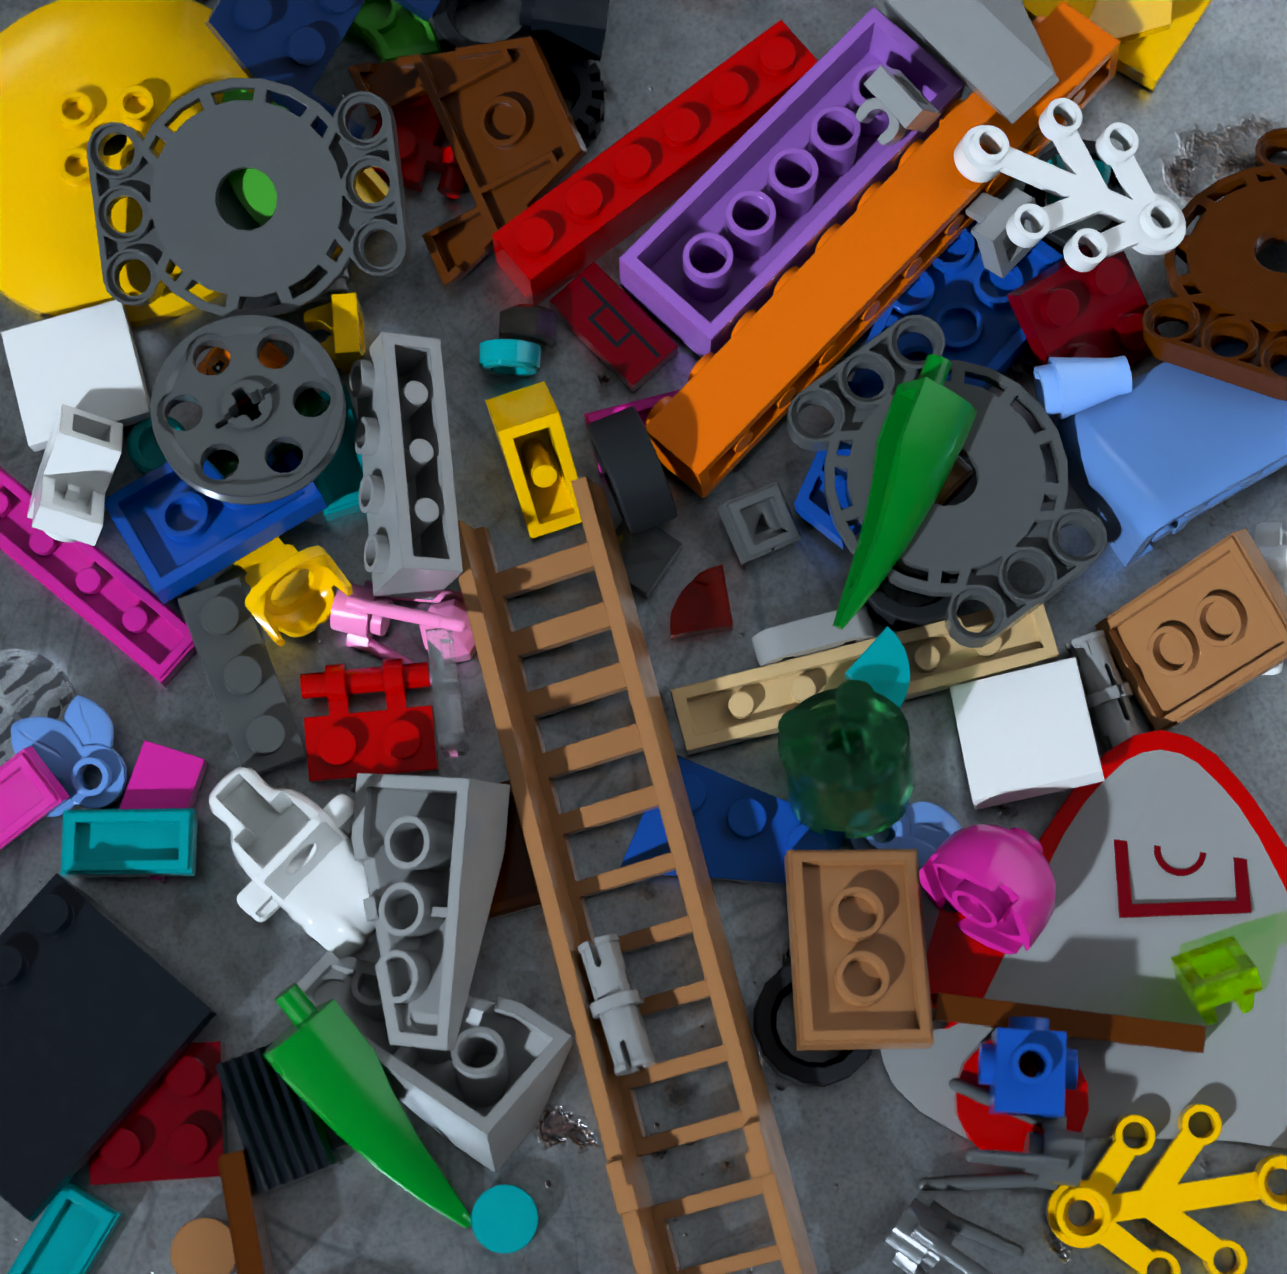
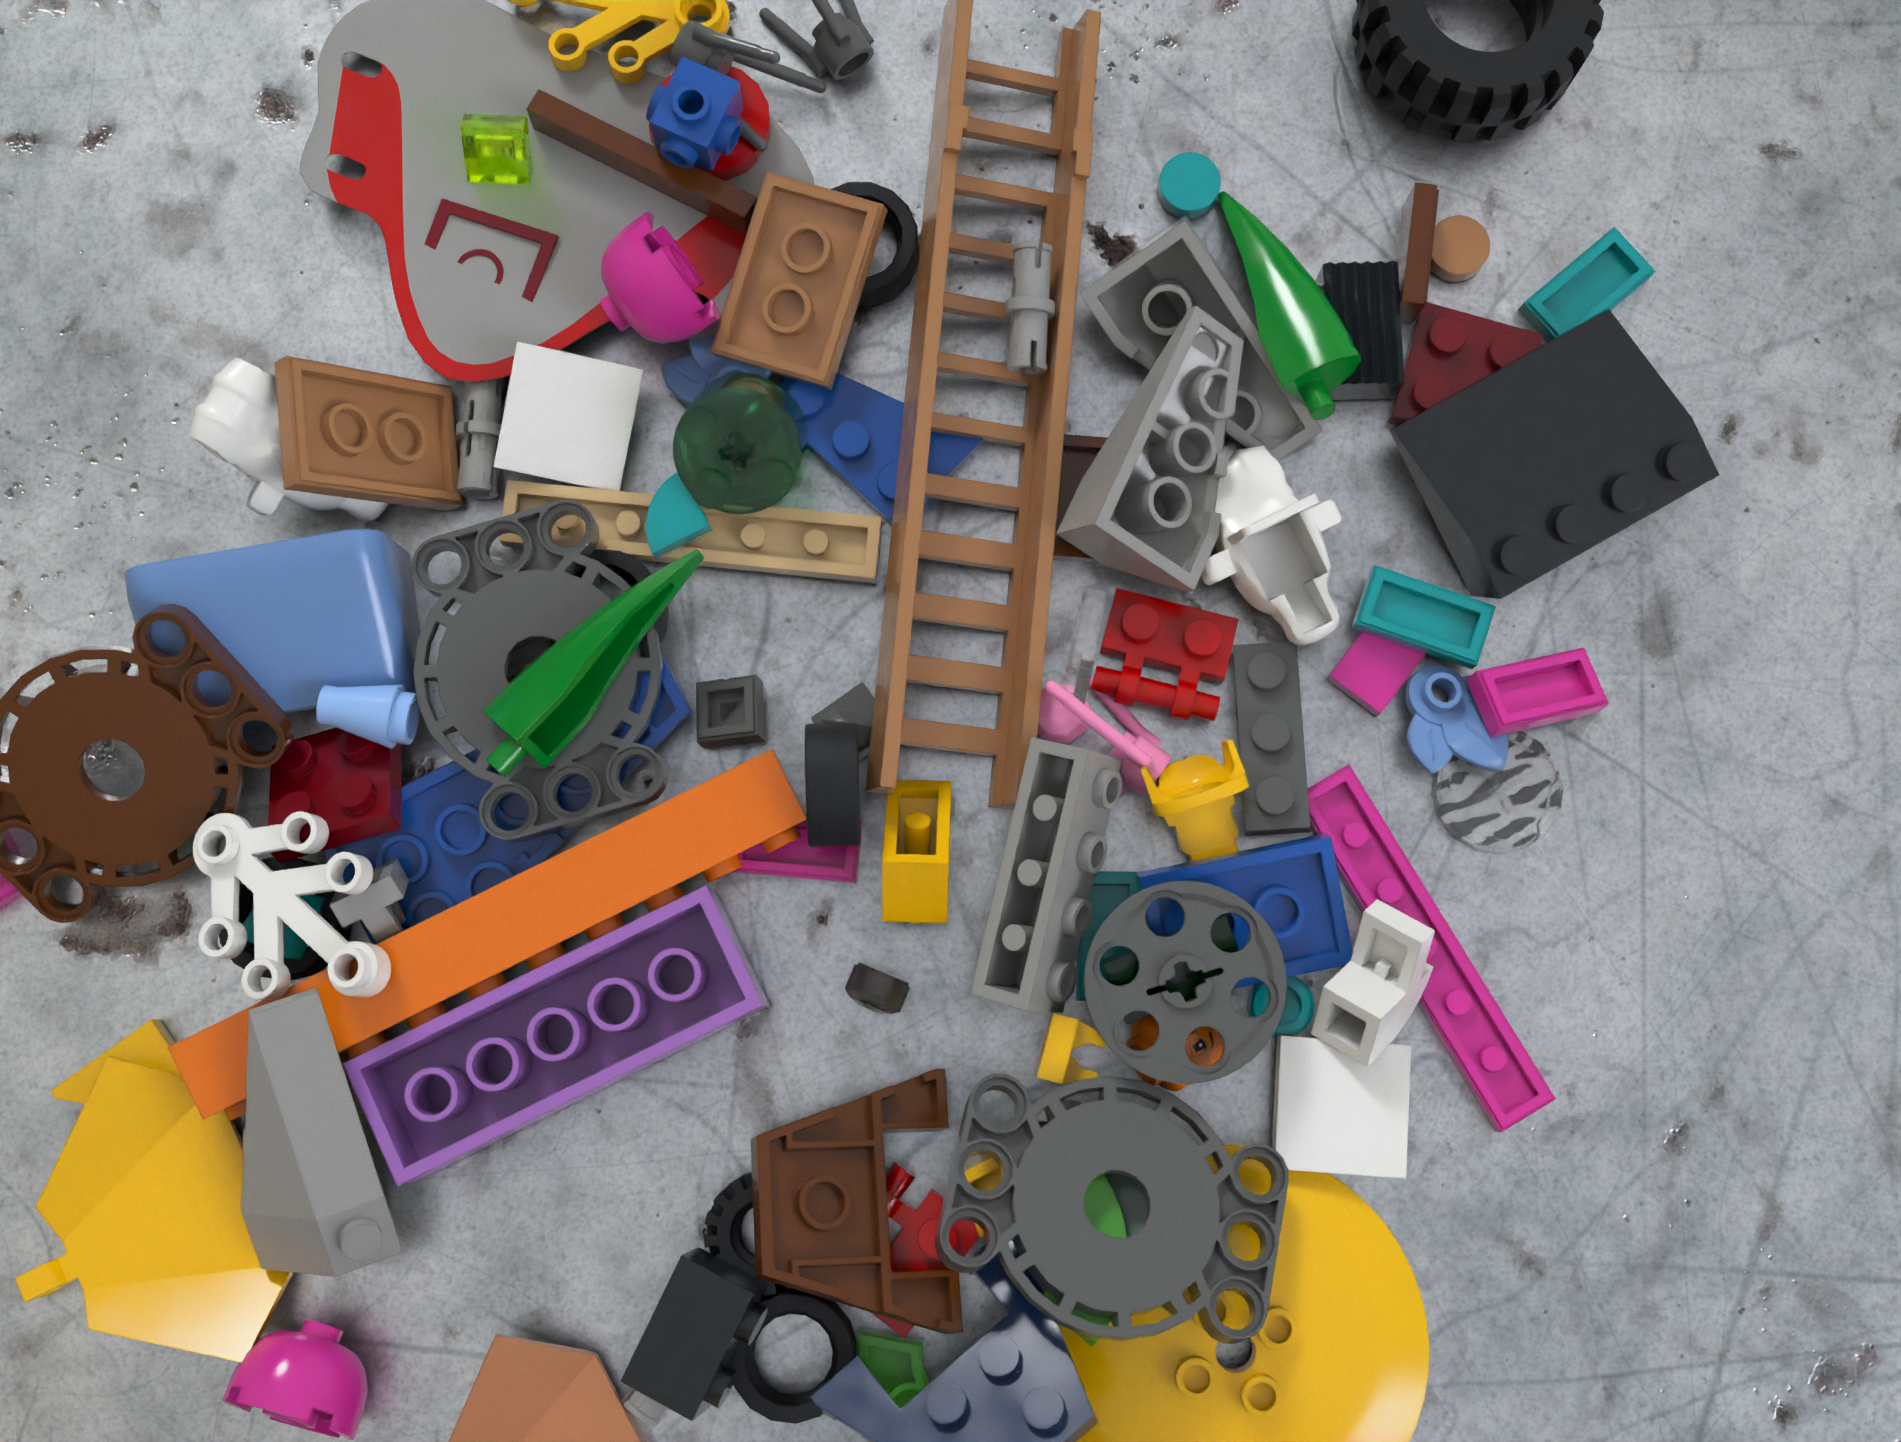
camera: 160 degrees left, 5 degrees up
teal tile [478,339,541,377] -> none
red brick [492,20,818,307] -> none
dark red tile [549,262,678,393] -> none
clear red tile [670,564,733,640] -> none
light grey beam [751,606,876,667] -> none
light grey tile [855,65,941,146] -> none

